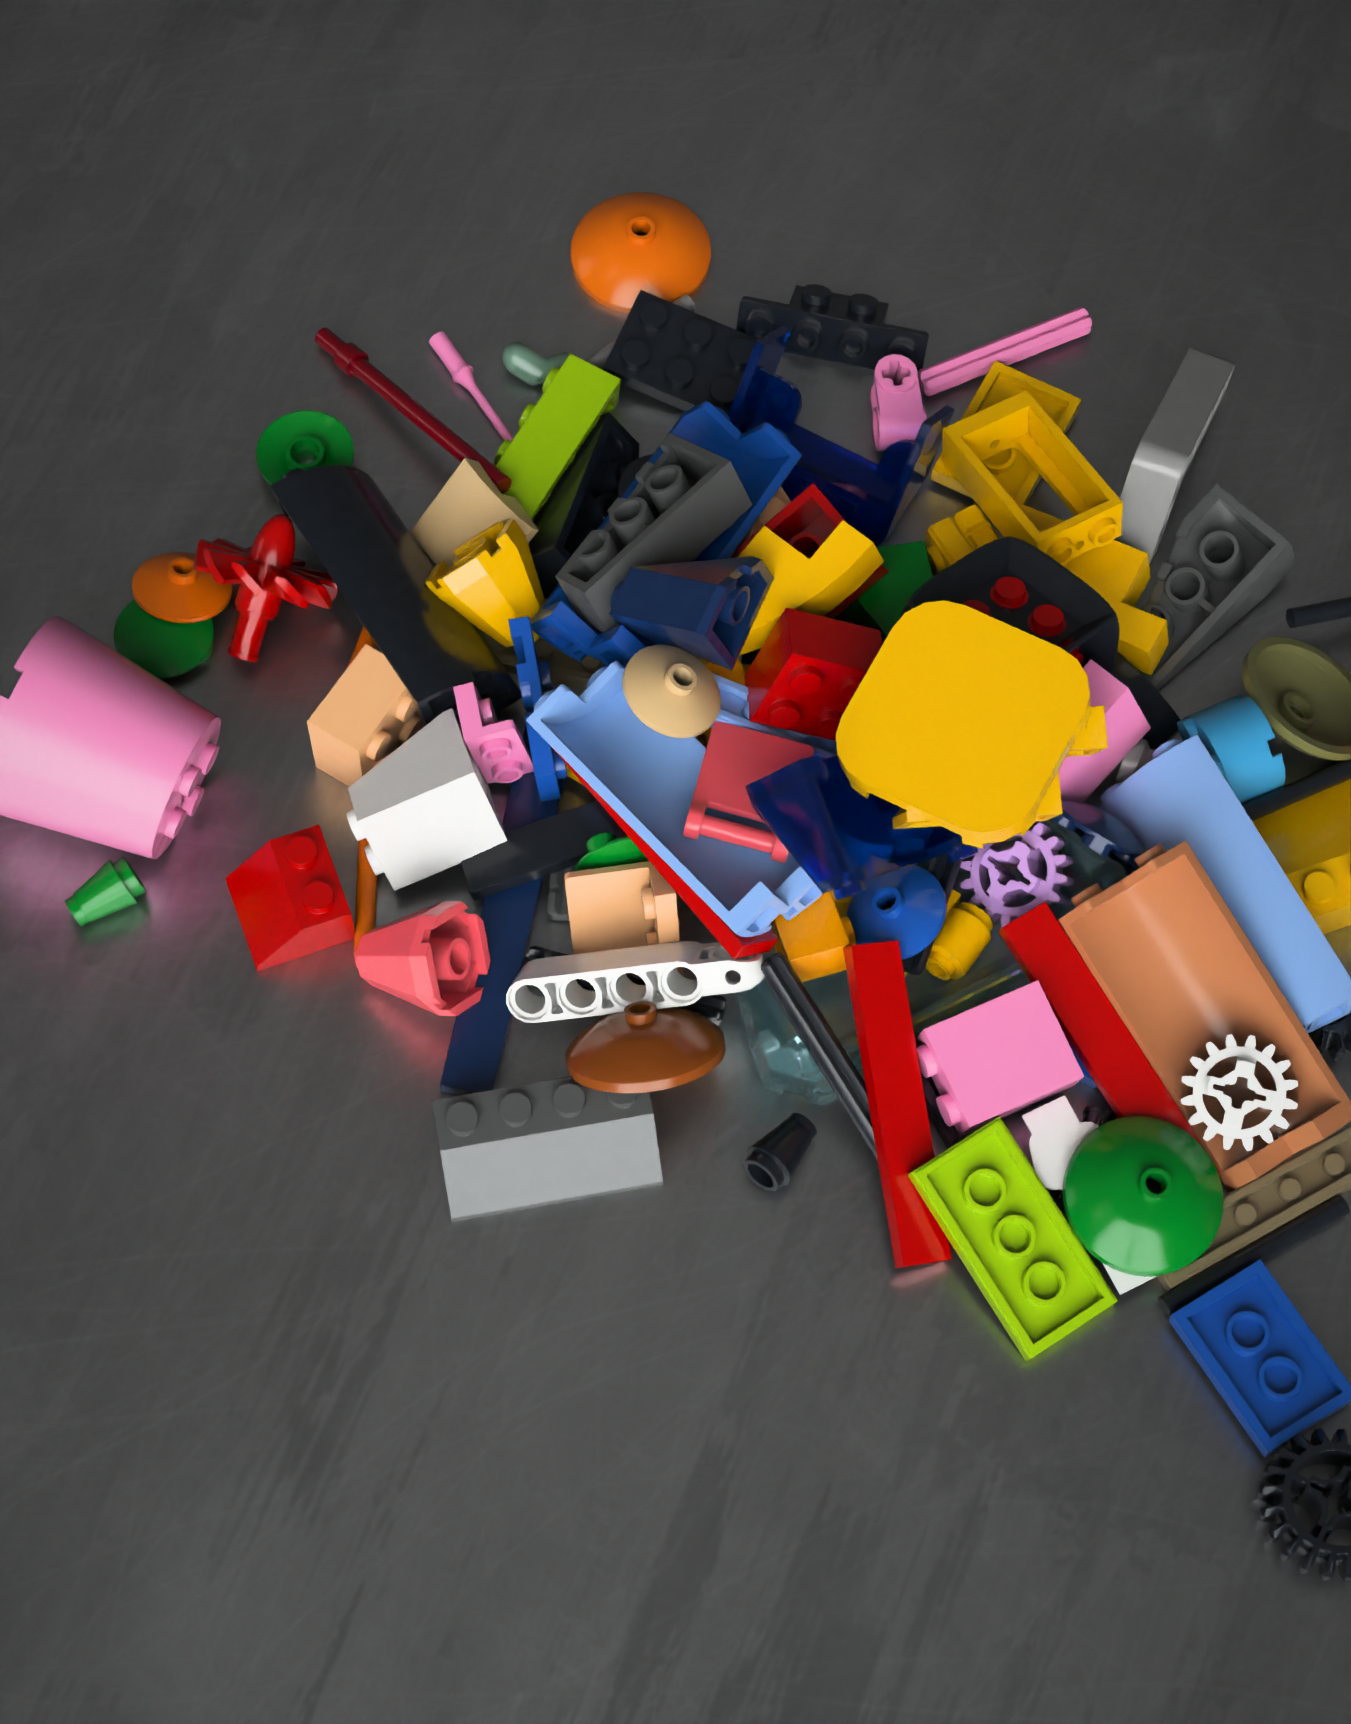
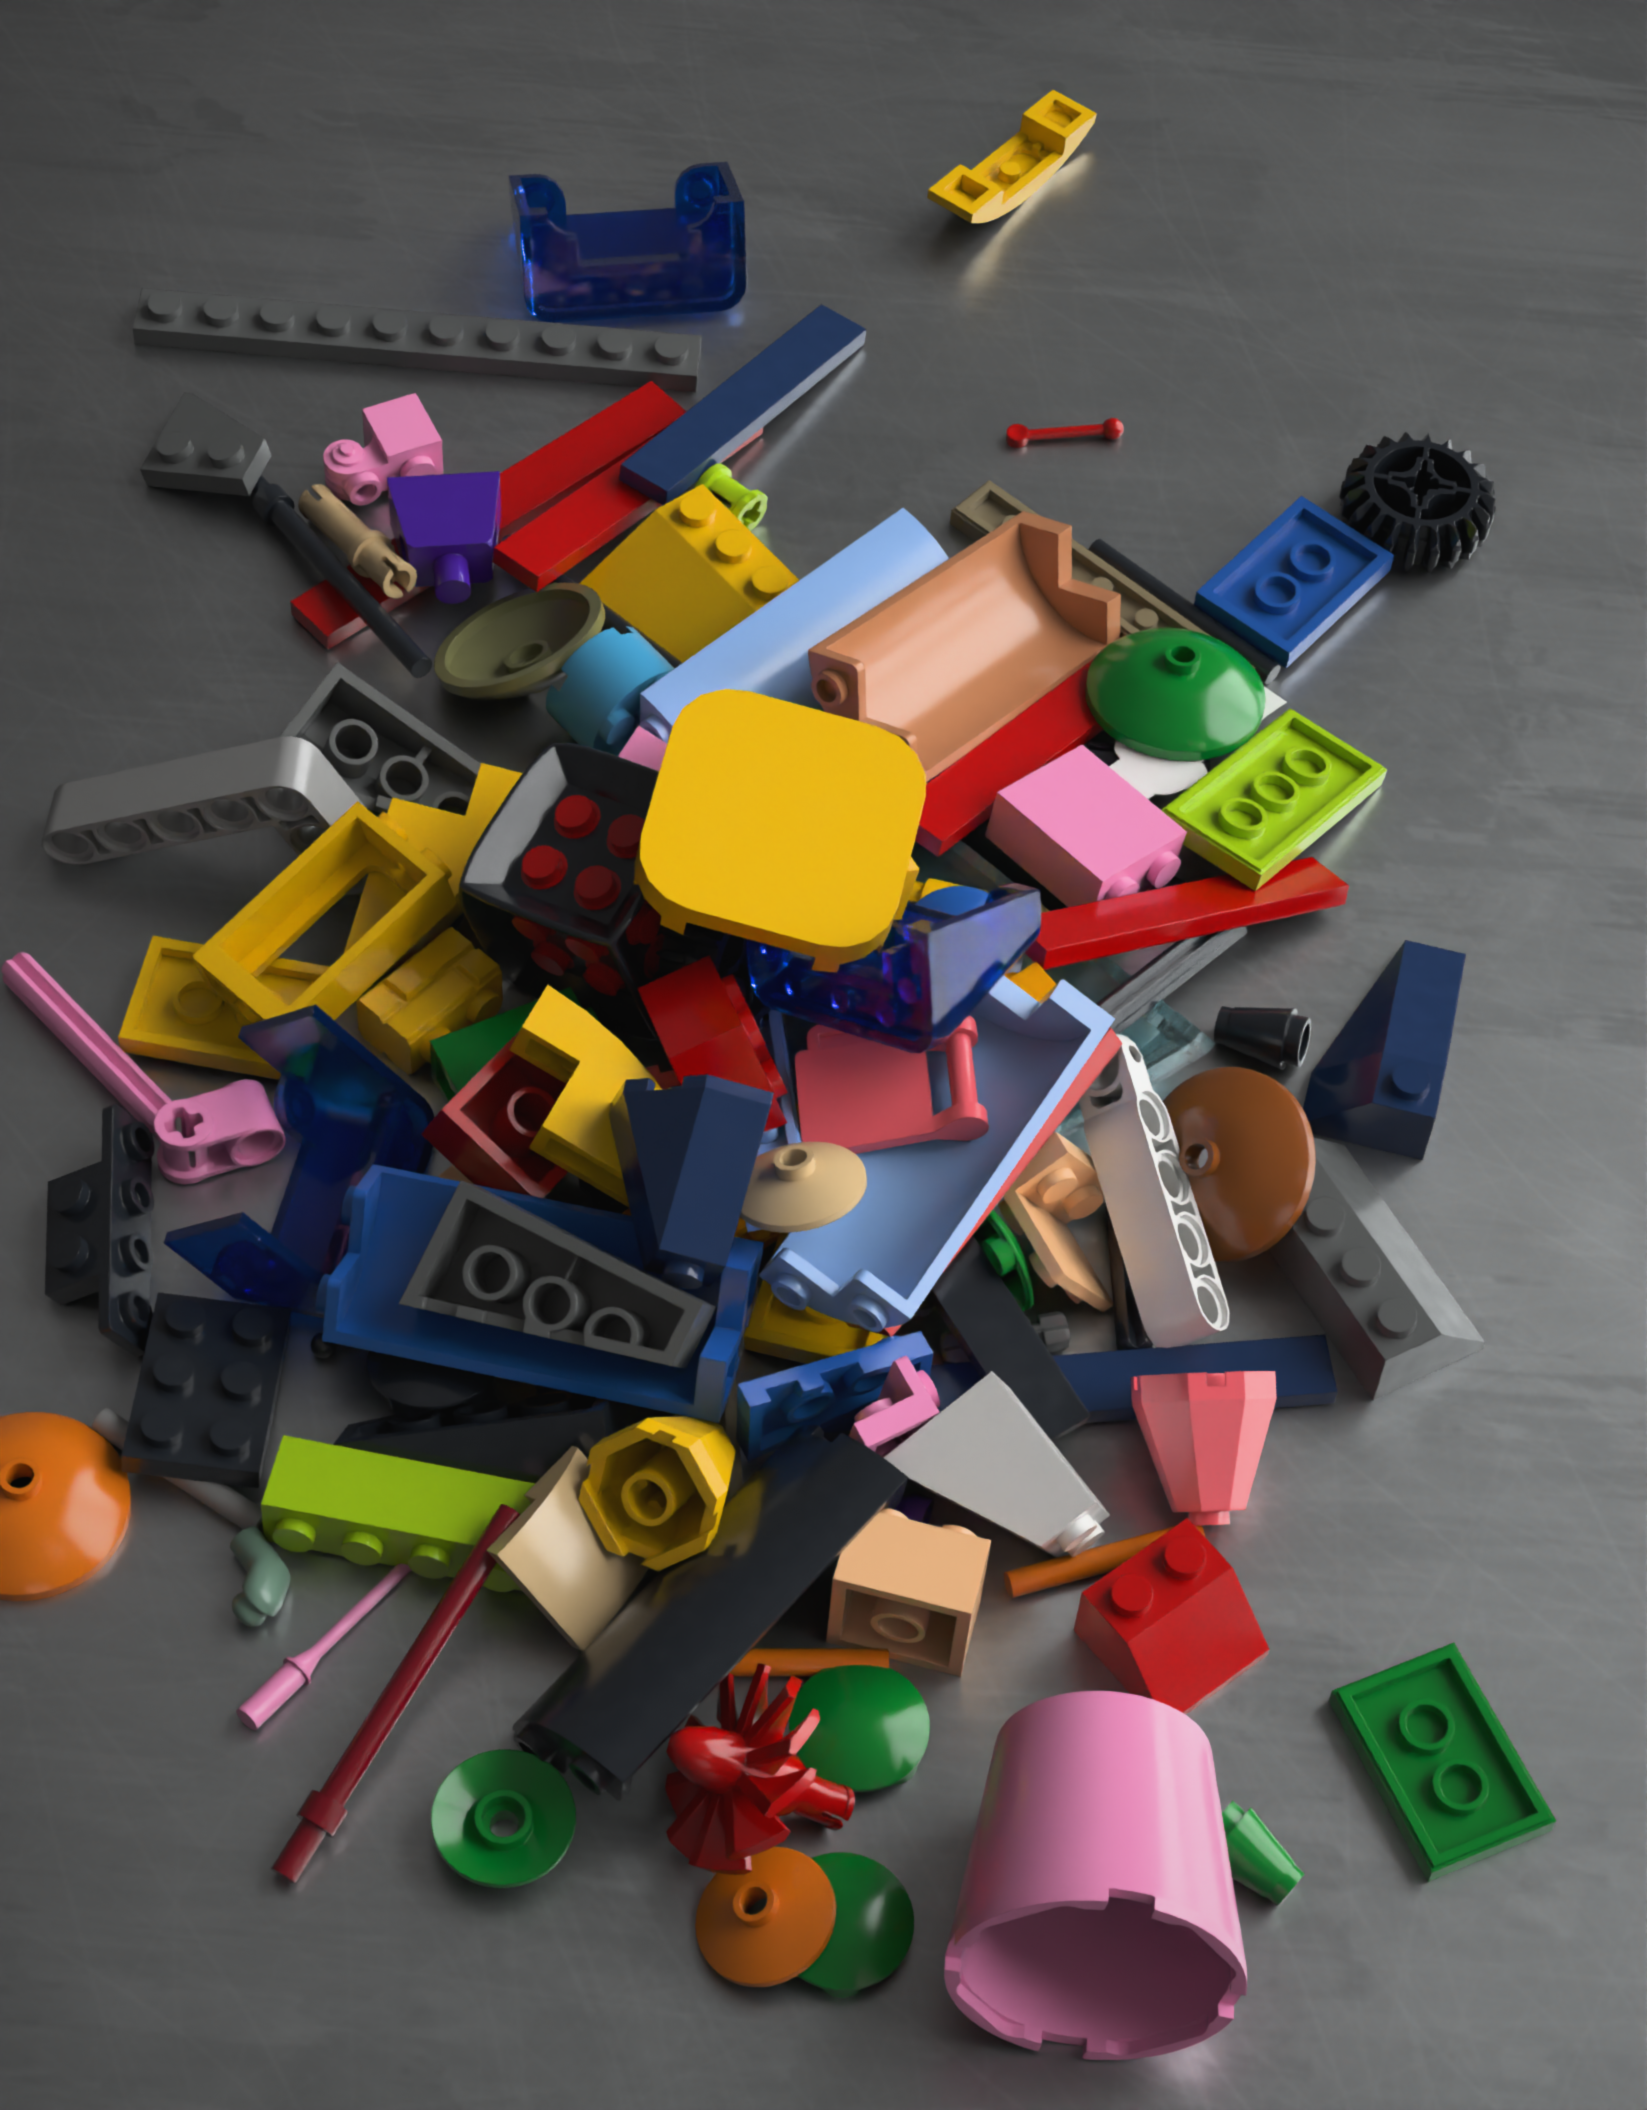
camera: 110 degrees left, 10 degrees down
white gear [1181,1034,1298,1151] -> none
none -> green dish [789,1665,930,1792]
none -> dark blue wedge [1303,940,1466,1160]
none -> green tile [1328,1642,1556,1882]

